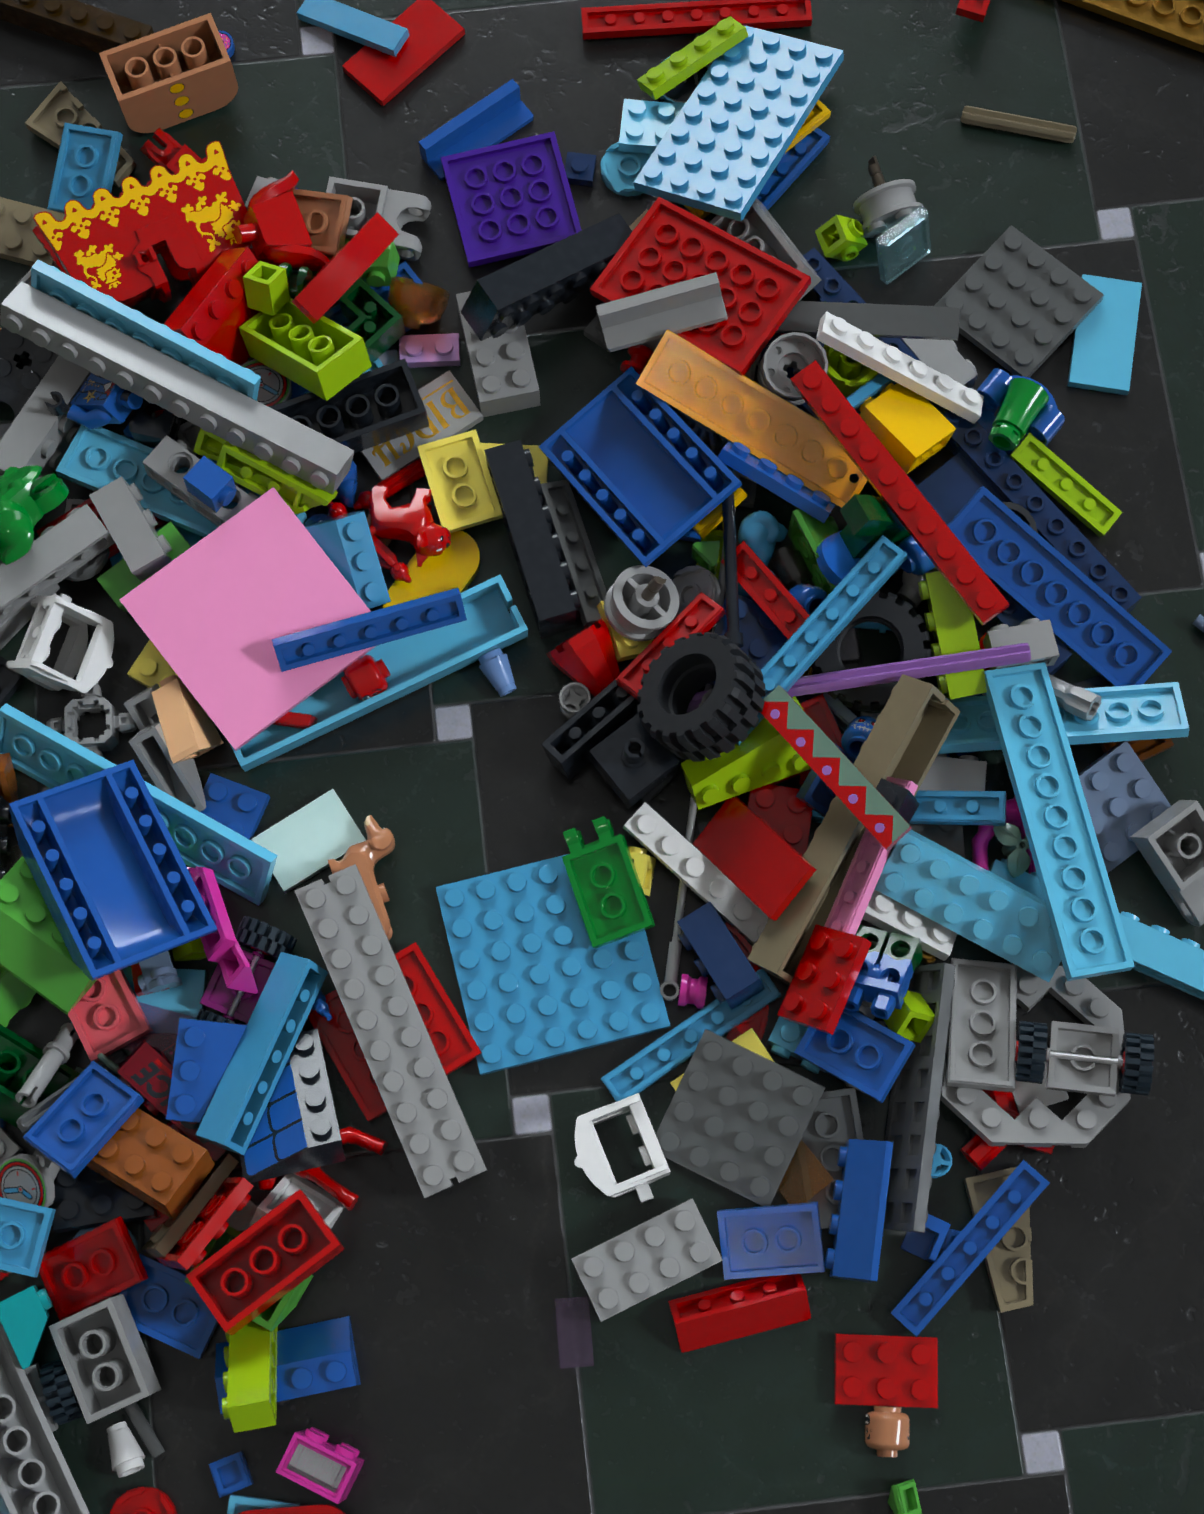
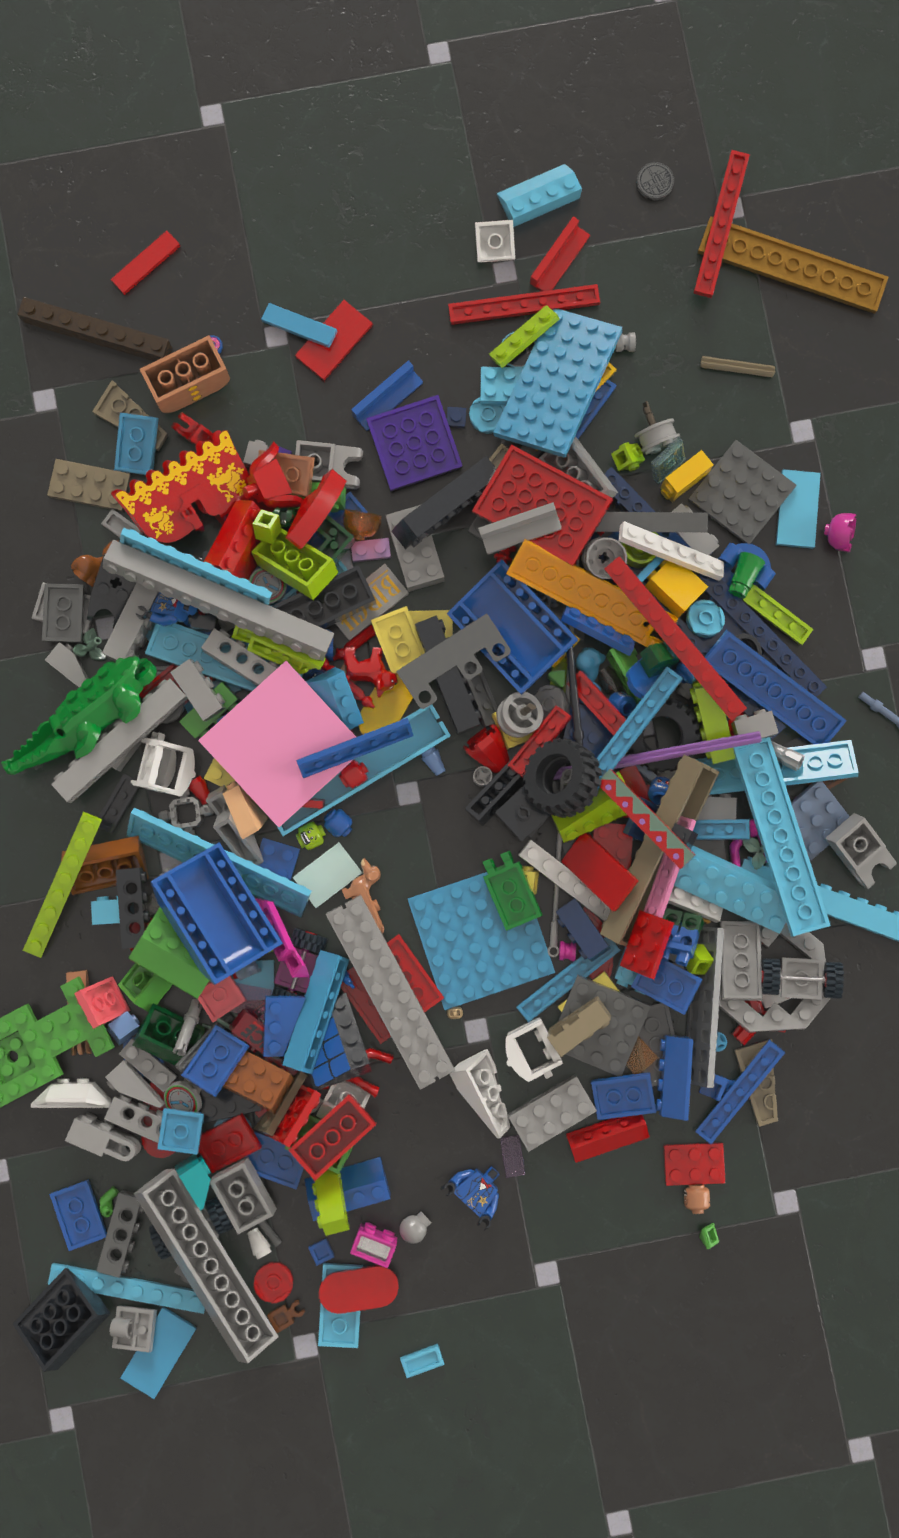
camera: 10 degrees left, 10 degrees up
blue brick [183,456,237,512] -> none
none -> red cone [188,775,210,805]
none -> lime head [296,821,326,850]
none -> blue head [324,808,352,837]
none -> dark grey piece [396,613,511,709]
none -> light grey piece [399,1211,431,1244]
none -> blue torso [440,1166,500,1231]
none -> tan rock [447,1007,463,1019]
none -> white wedge [450,1049,510,1138]
none -> dark tan wedge [547,996,611,1057]
none -> light grey wheel [615,332,636,352]
none -> yellow brick [660,450,713,502]
none -> medium azure tile [686,600,725,638]
none -> dark pink cylinder [824,513,856,552]

